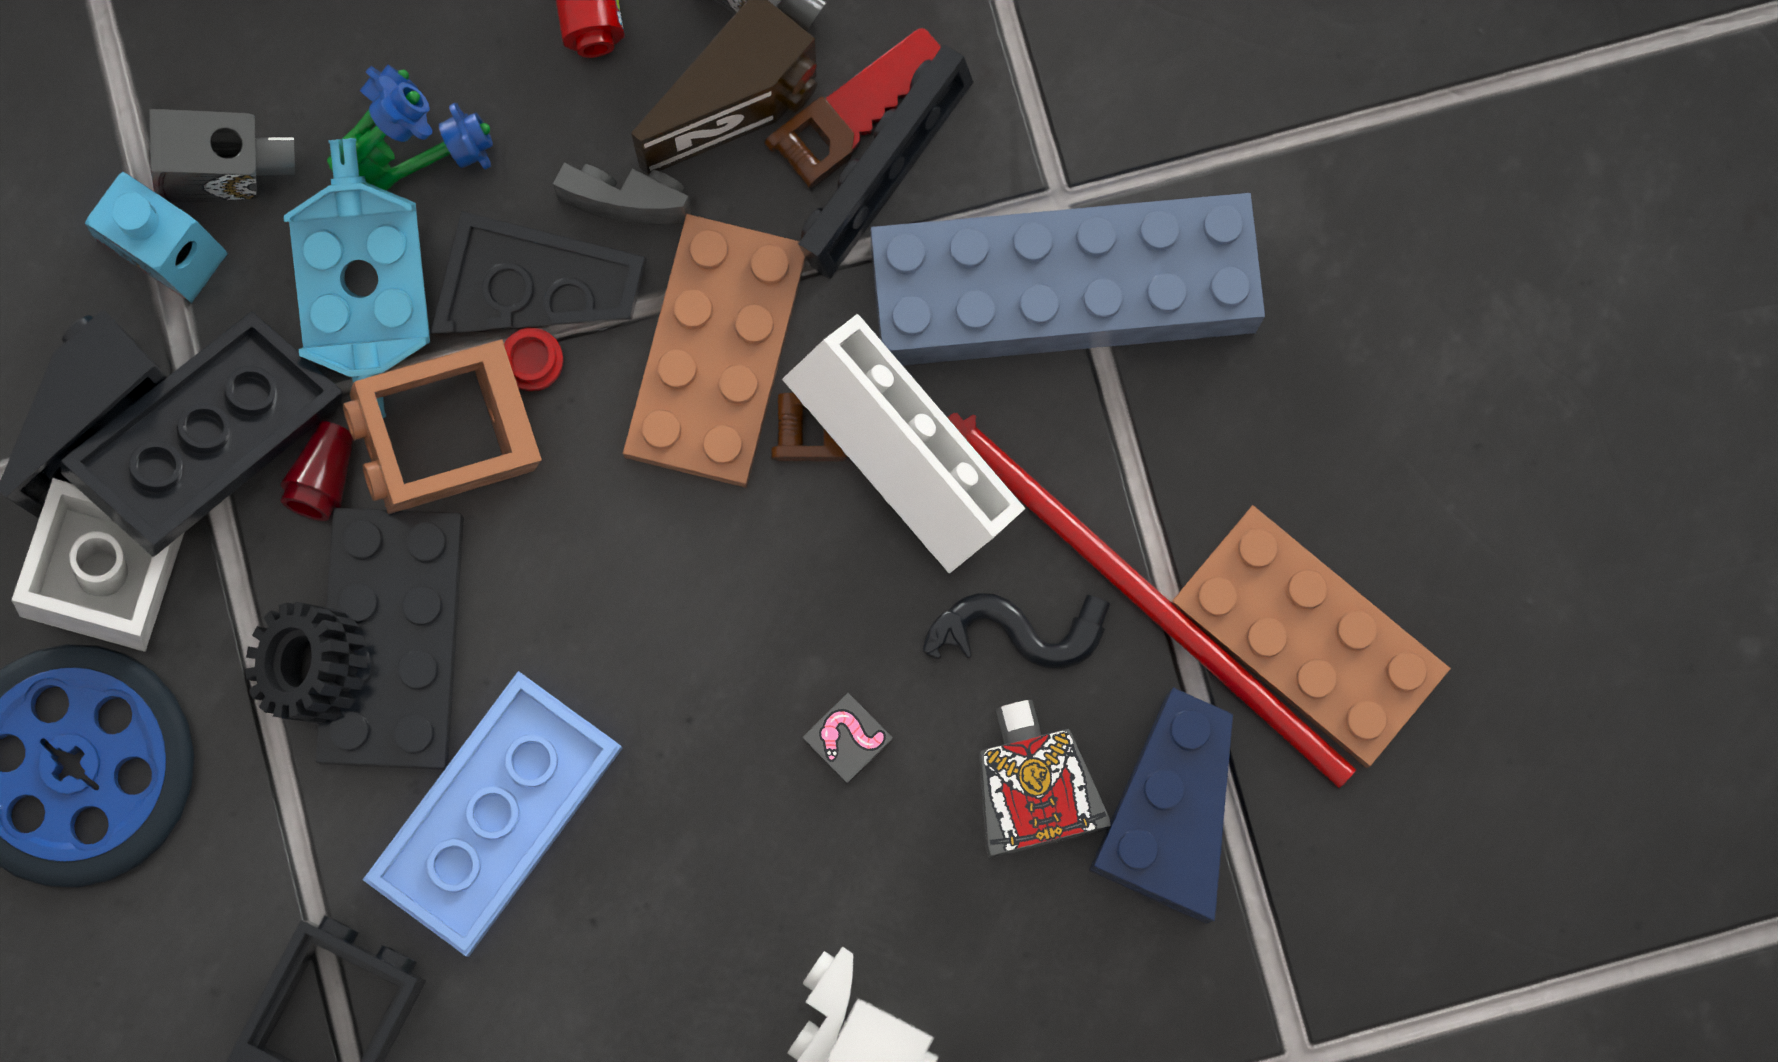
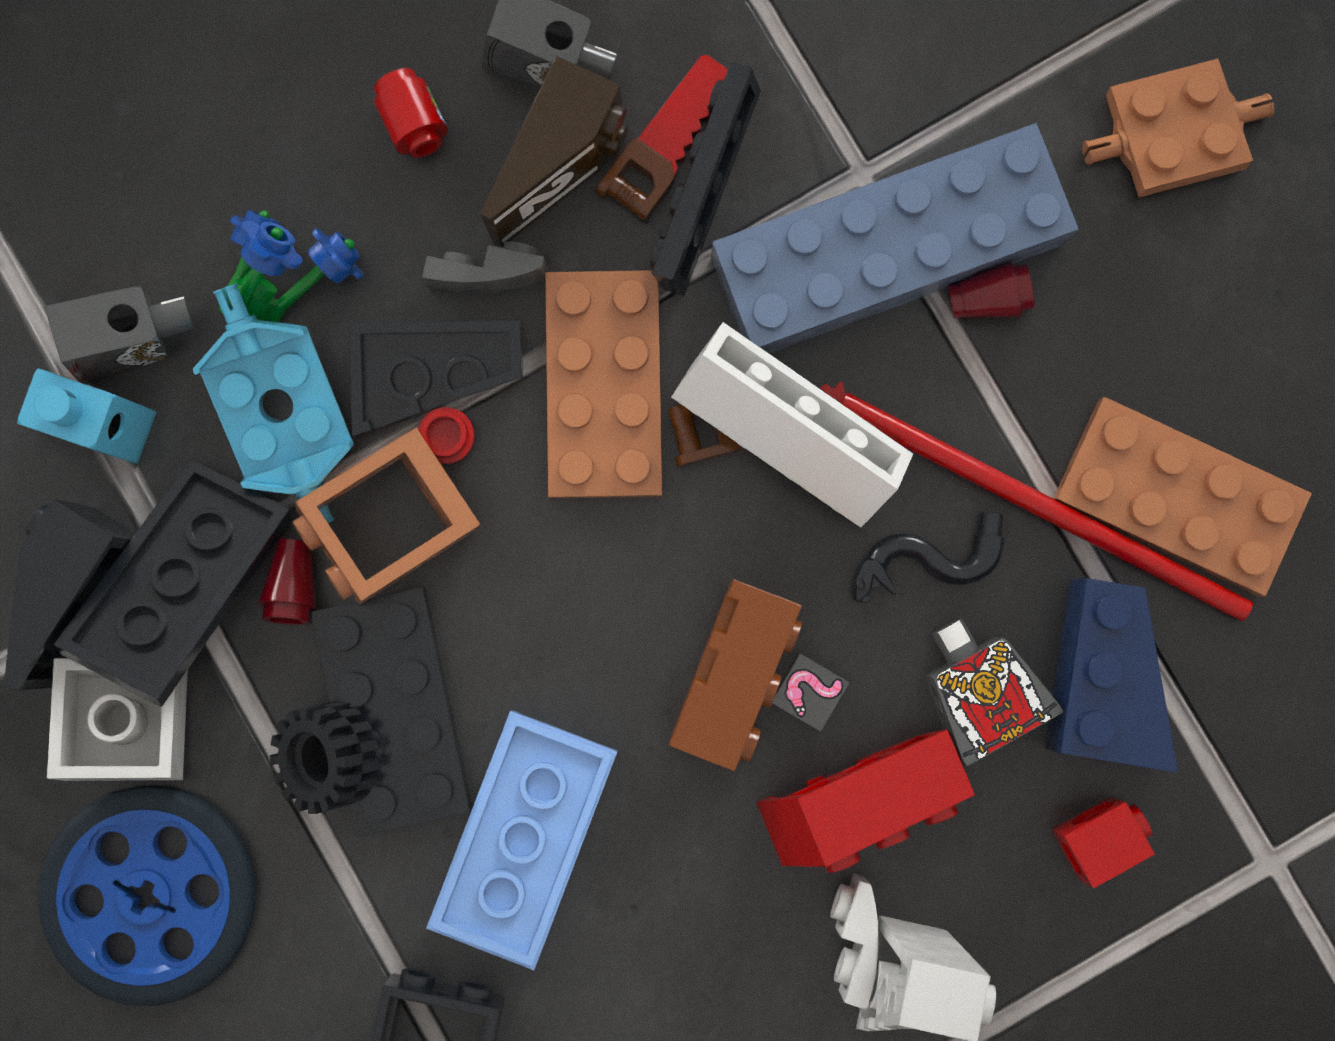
camera: 10 degrees left, 5 degrees up
none -> dark orange wedge [669,579,802,771]
none -> red wedge [756,729,975,873]
none -> dark red cone [948,261,1034,319]
none -> red brick [1051,796,1155,889]
none -> nougat plate [1082,59,1274,197]

